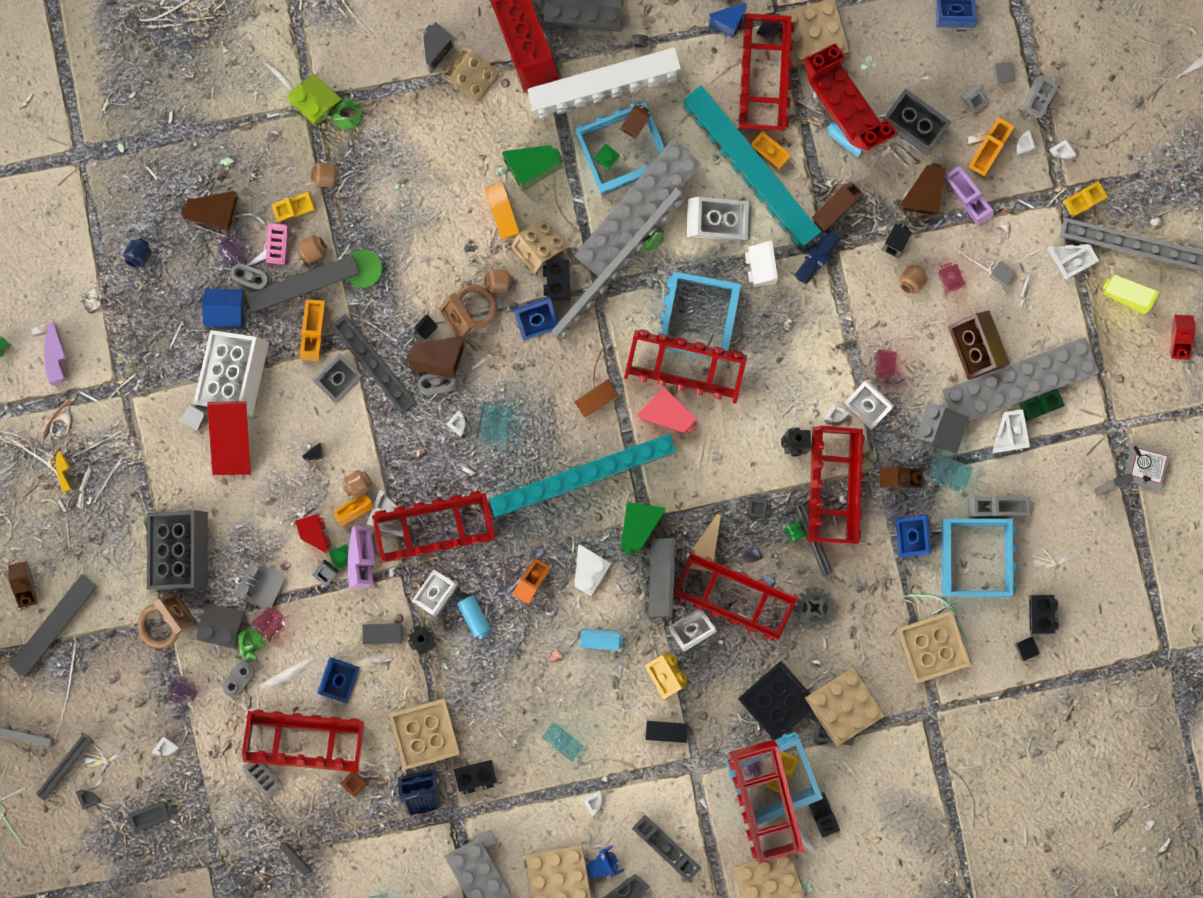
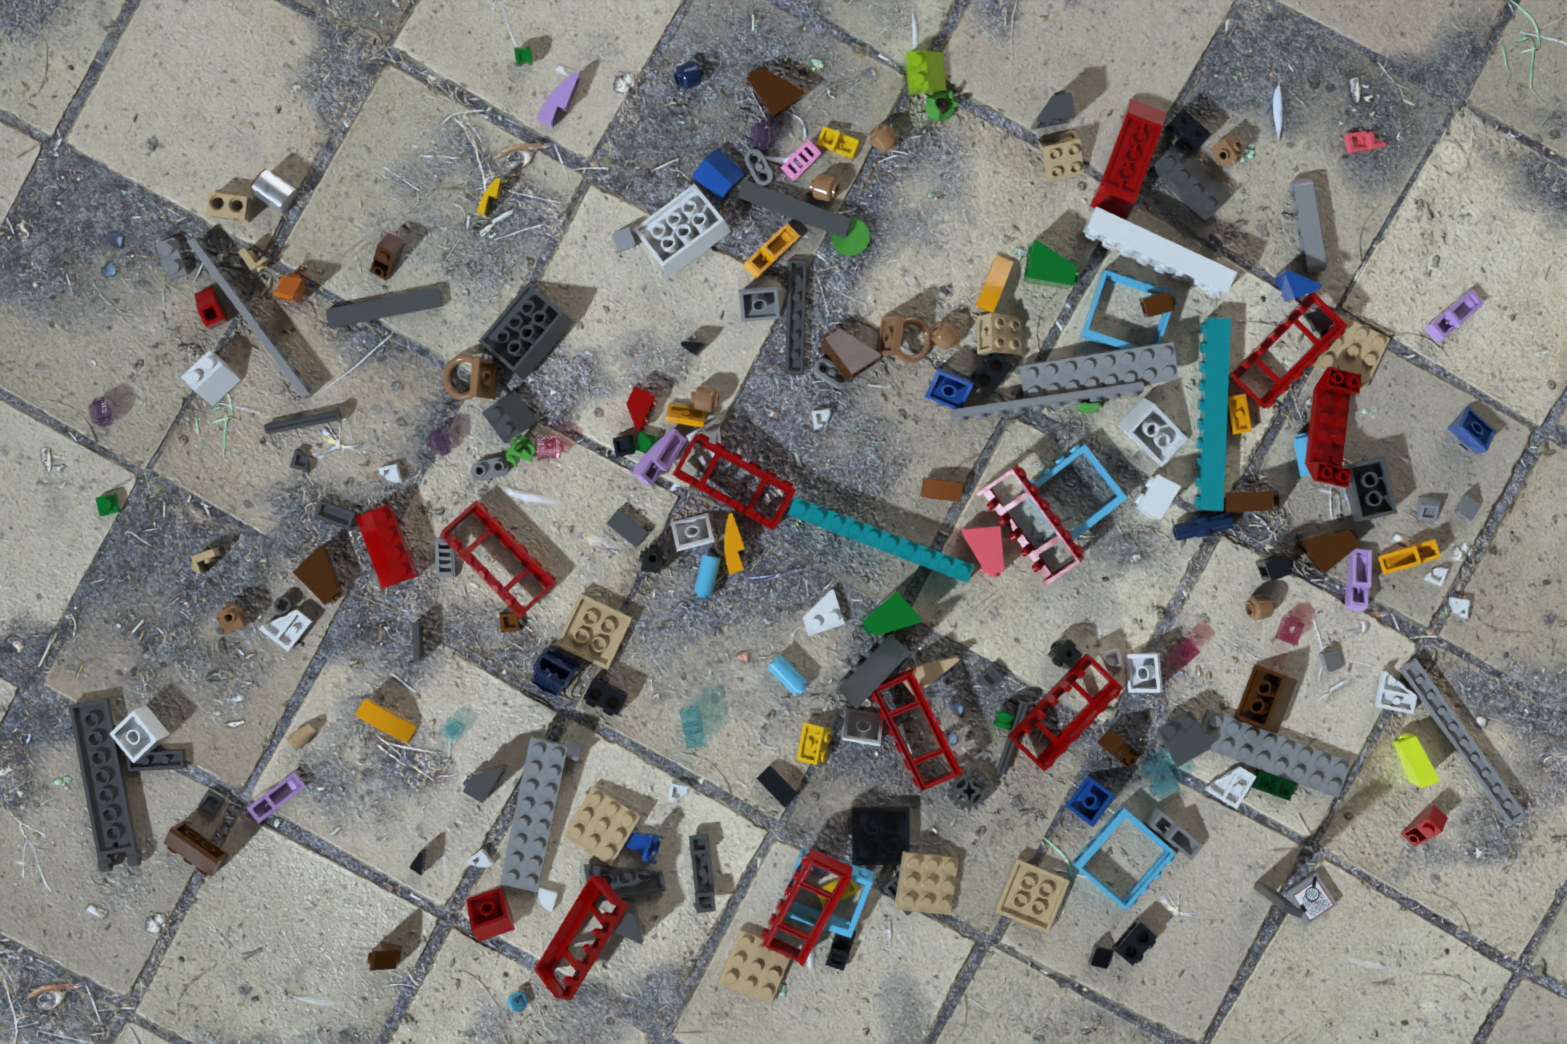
camera: 30 degrees right, 5 degrees up
red tile [207,401,251,475] -> none
light grey hinge [235,560,286,611] -> none
blue slope [317,657,360,703] -> none
black slope [414,314,438,339] -> none
clear light blue bracket [476,402,512,445] -> none
orange slope [512,558,551,604] -> none
green plate [594,143,620,171] -> none
light grey hinge [1019,75,1059,118] -> none
yellow slope [1063,181,1108,218] -> none
none -> reddish brown slope [293,545,343,605]
none -> red slope [356,504,419,589]
none -> light orange slope [724,513,745,575]

